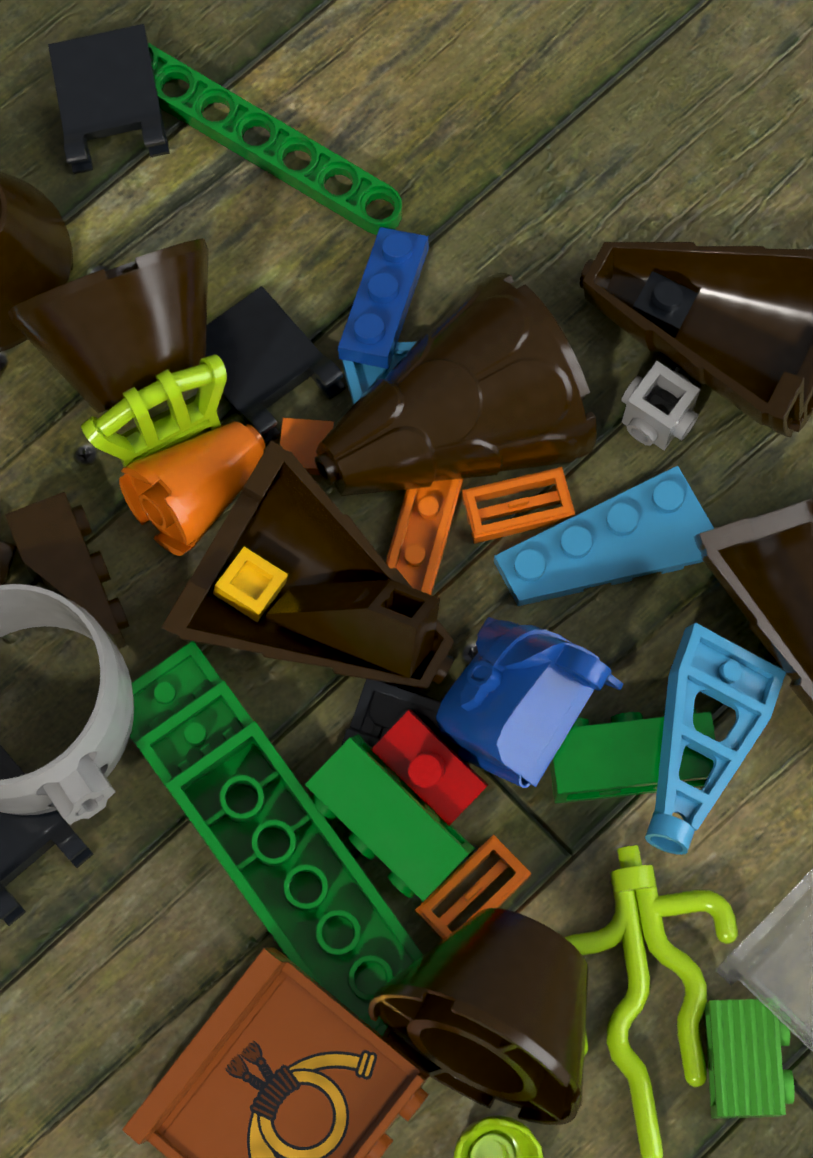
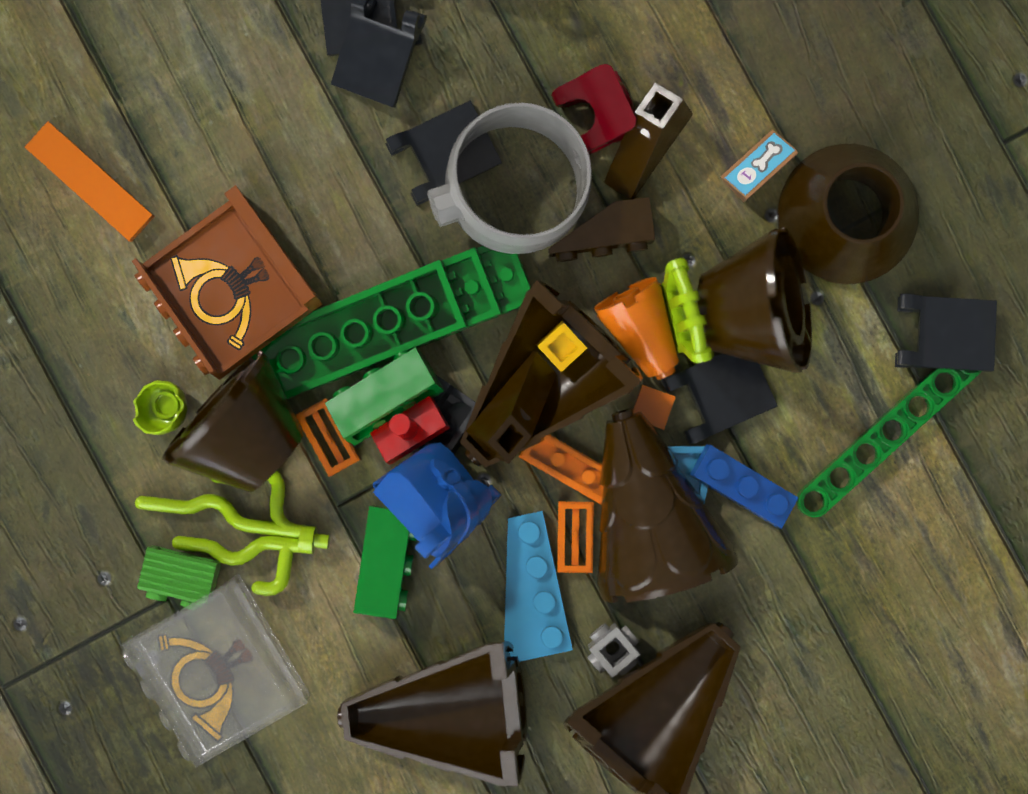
camera: 110 degrees right, 15 degrees up
black plate [632,271,698,338] -> none
dark azure plate [645,622,786,855] -> none

